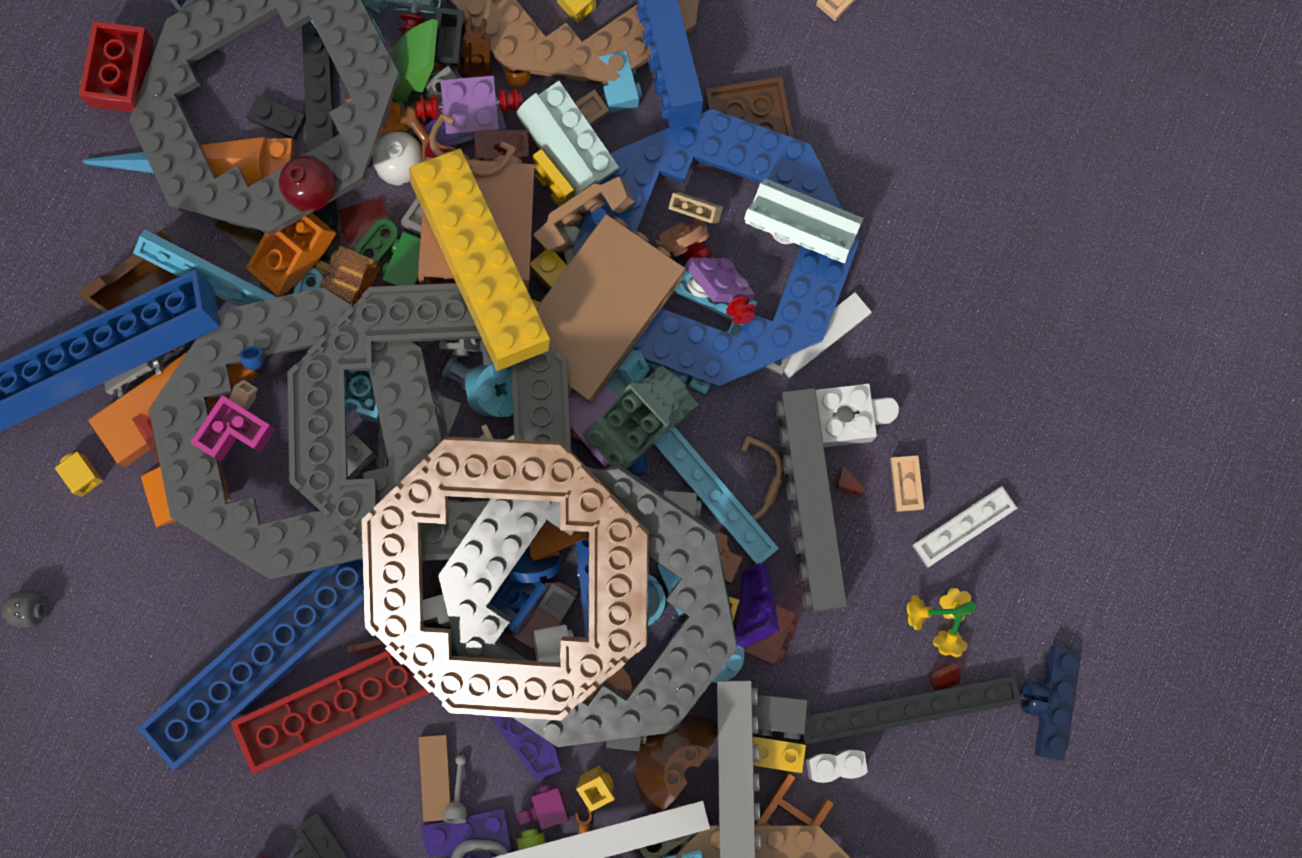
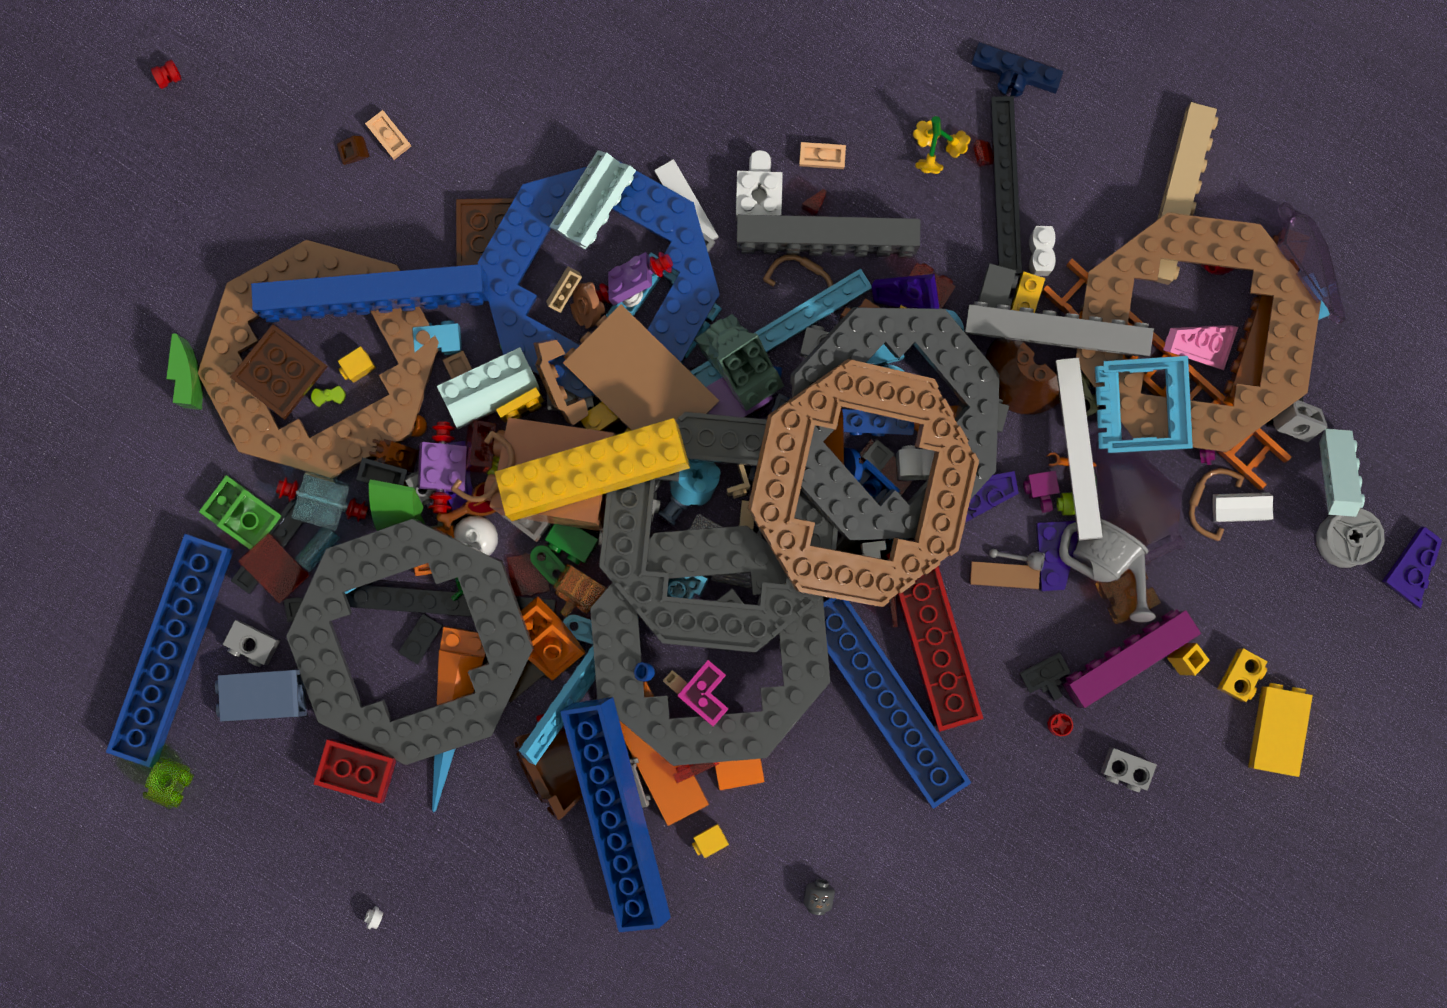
camera: 80 degrees left, 5 degrees up
dark red cylinder [279,155,335,212] -> none
yellow brick [576,765,615,812] -> none
medium azure plate [618,350,650,386] -> none
white tile [912,486,1017,568] -> none

